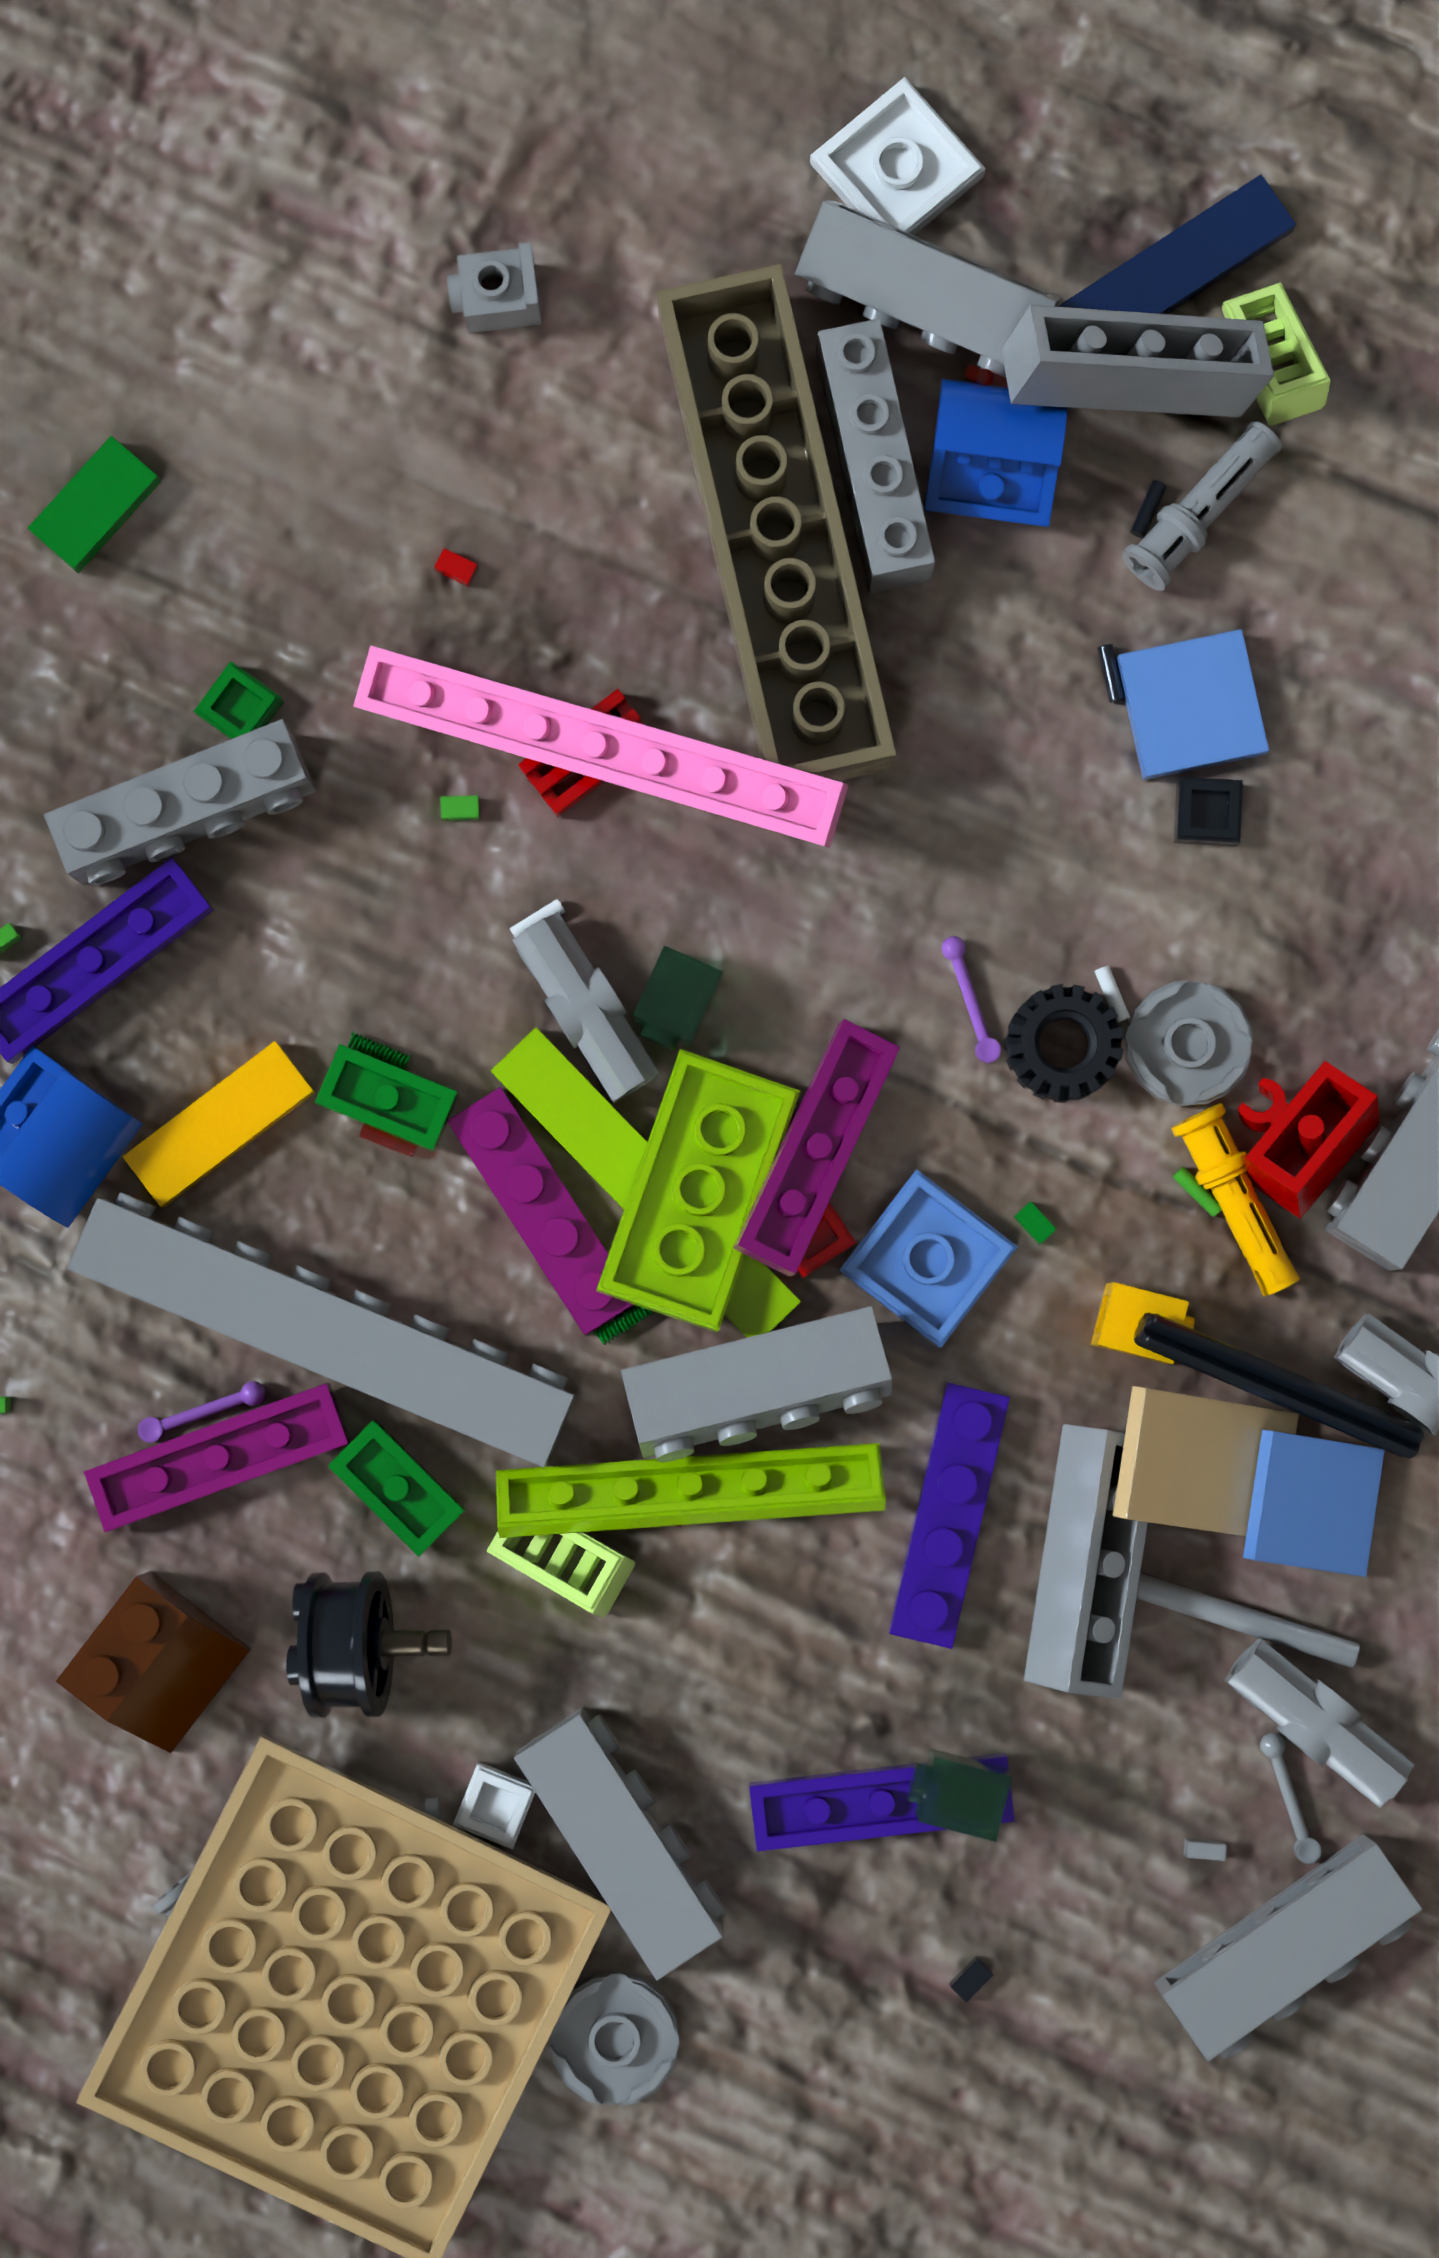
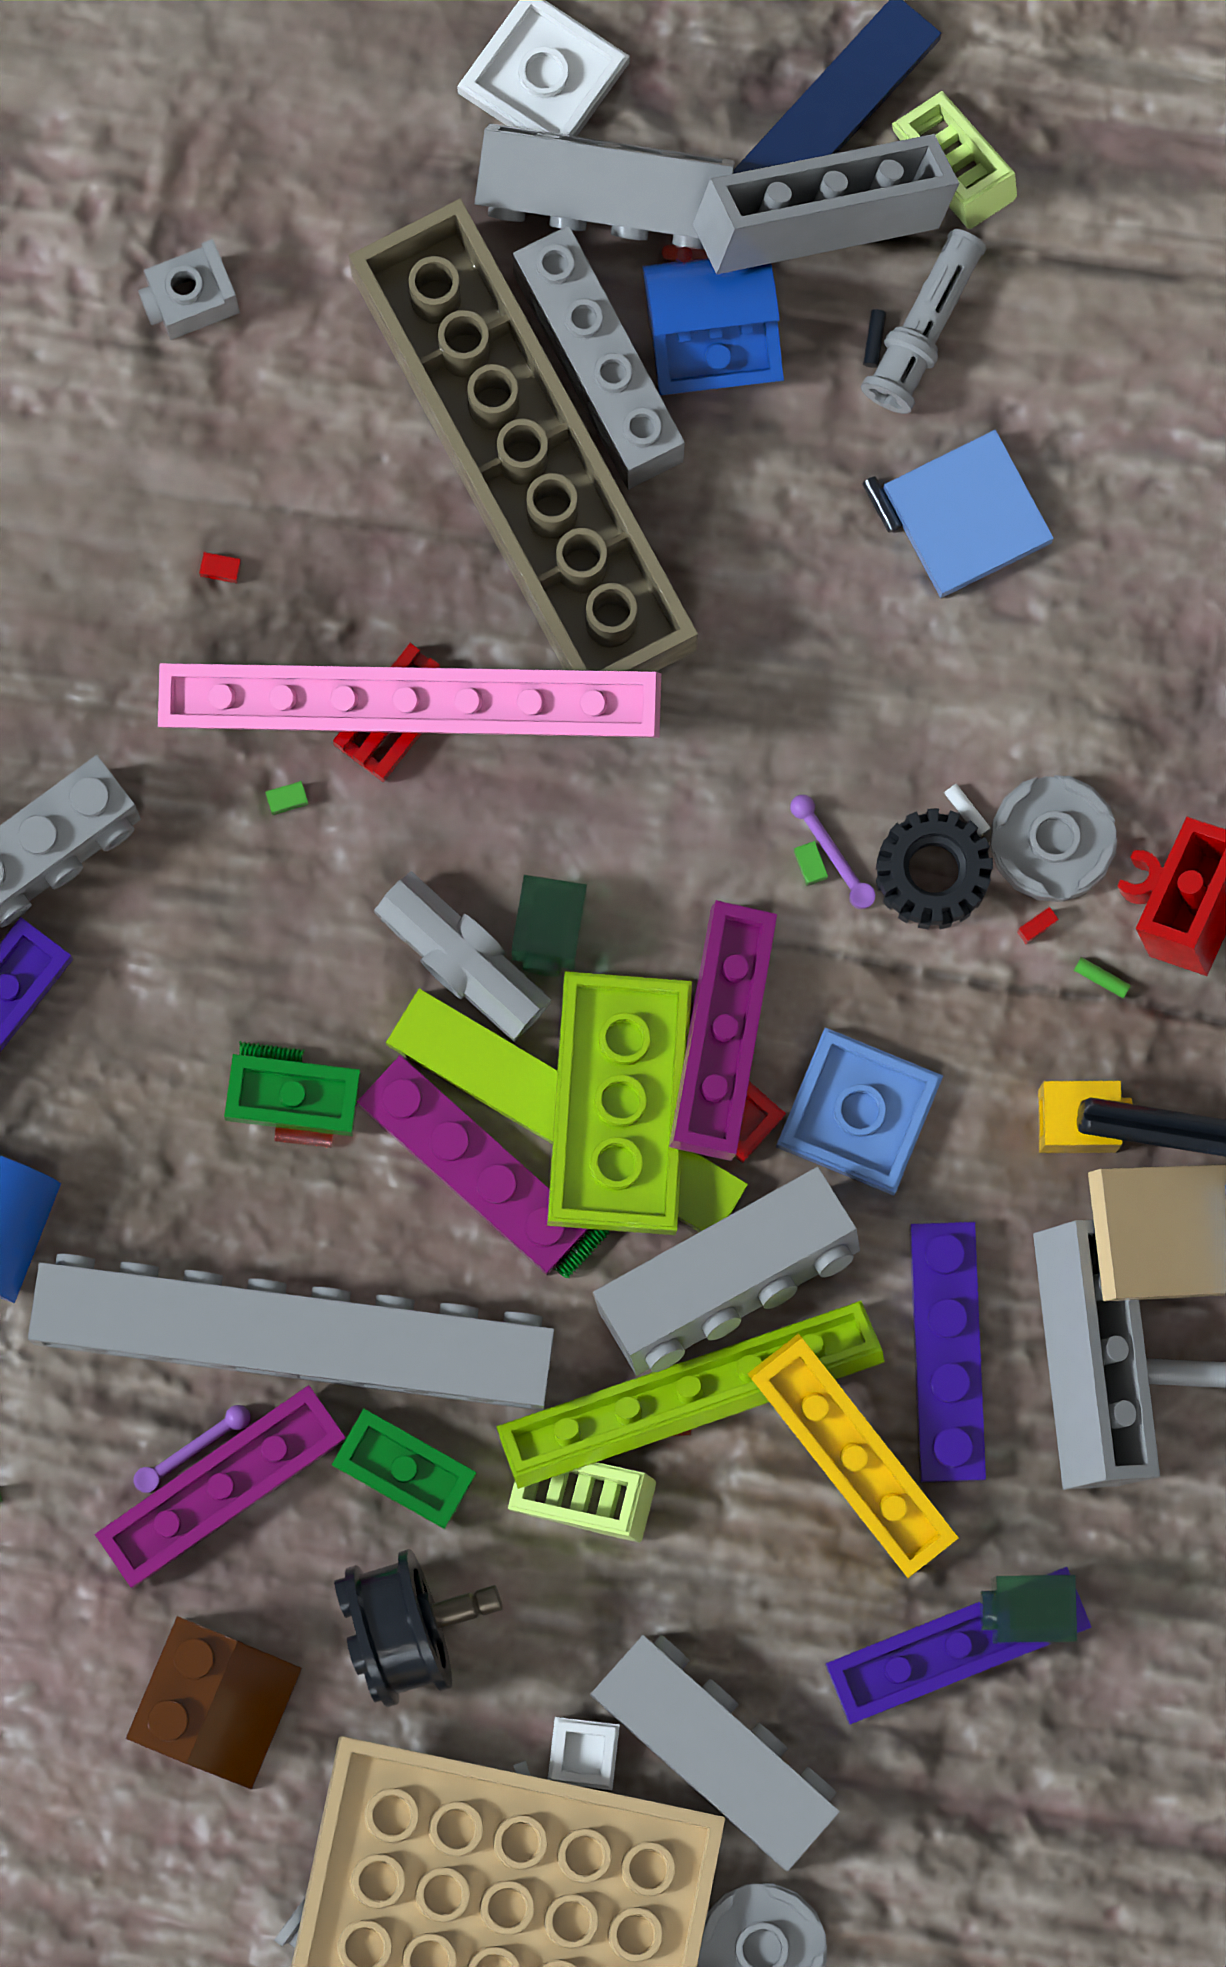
camera: 20 degrees left, 5 degrees down
yellow tile [122,1041,316,1208] -> none
green tile [193,661,284,740] -> none
white piece [509,899,565,938] -> none
black piece [949,1956,993,2003] -> none
green piece [1013,1201,1057,1245] -> none
yellow pin [1171,1103,1300,1296] -> none
black tile [1174,777,1243,846] -> none
none -> yellow plate [747,1334,959,1578]
none -> bright green piece [794,841,828,886]
none -> red piece [1017,907,1059,945]

